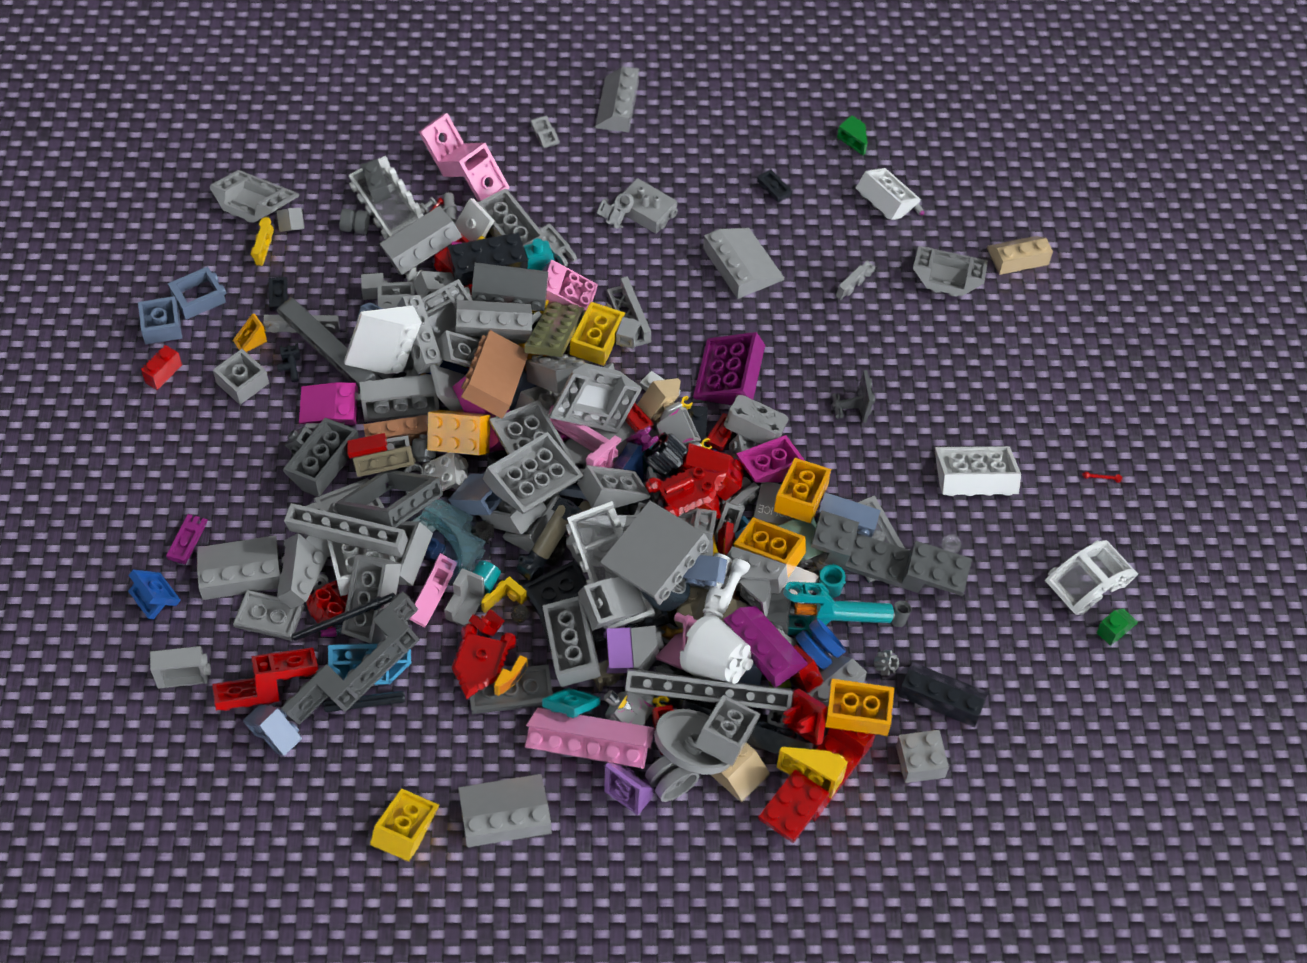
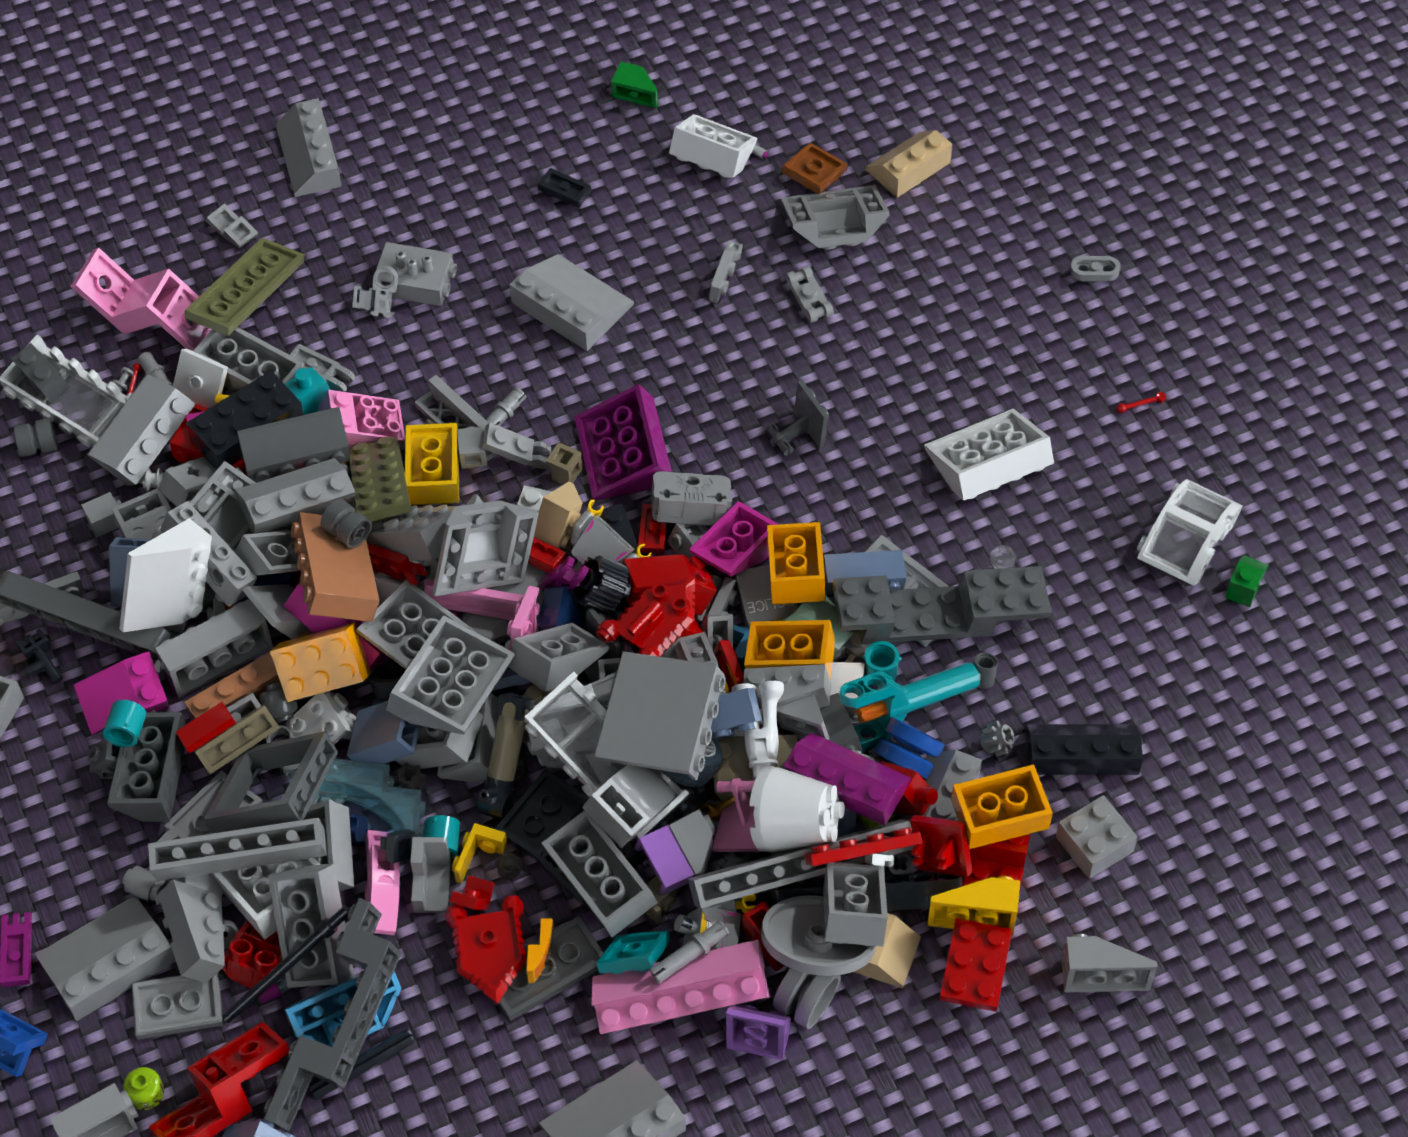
camera: 20 degrees left, 0 degrees up
none -> teal piece [103,700,147,747]
none -> light grey brick [122,866,167,902]
none -> lime head [123,1067,164,1111]
none -> olive plate [184,238,305,336]
none -> dark grey wheel [320,499,372,549]
none -> red plate [368,544,427,585]
none -> black tile [380,829,415,863]
none -> light grey hinge [482,422,551,469]
none -> light grey pin [486,387,526,426]
none -> dark tan brick [546,442,582,485]
none -> light grey pin [649,920,730,985]
none -> dark orange tile [781,143,848,195]
none -> light grey plate [785,266,834,323]
none -> red plate [804,827,922,866]
none -> white tile [865,854,894,867]
none -> light grey slope [1061,934,1157,992]
none -> light grey plate [1070,256,1120,282]

